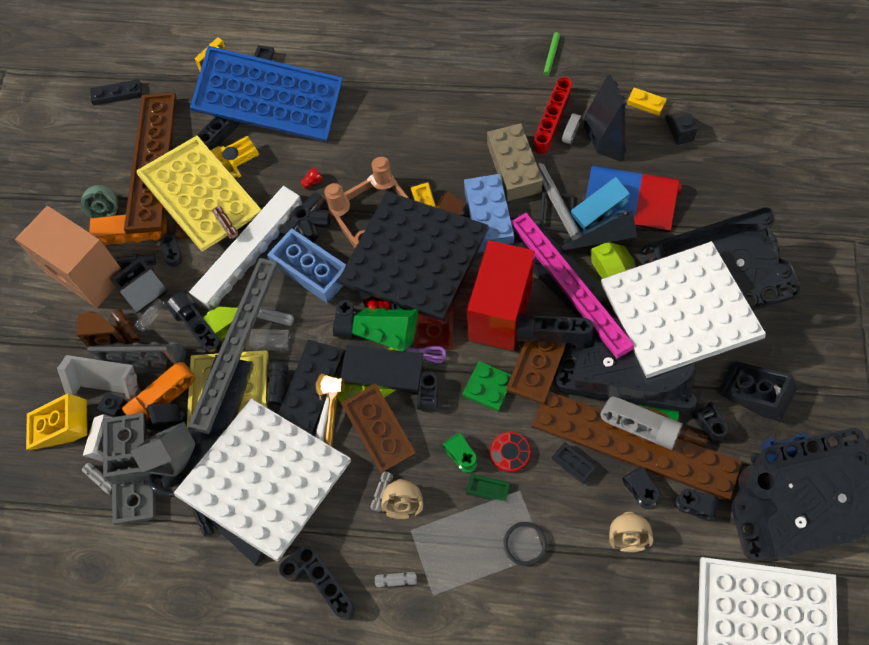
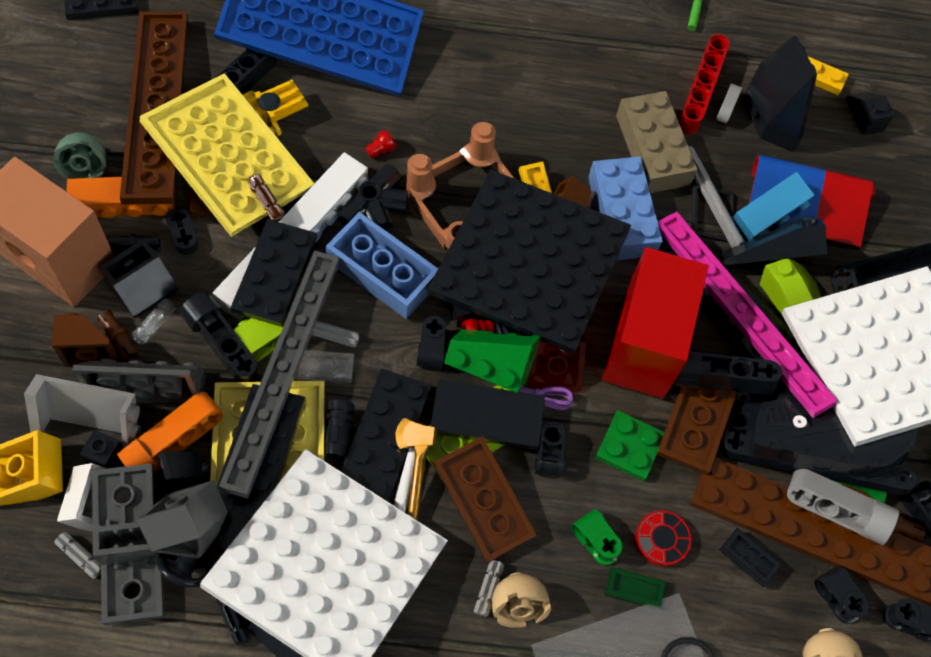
camera: 15 degrees left, 0 degrees up
none -> black plate [230,219,317,327]

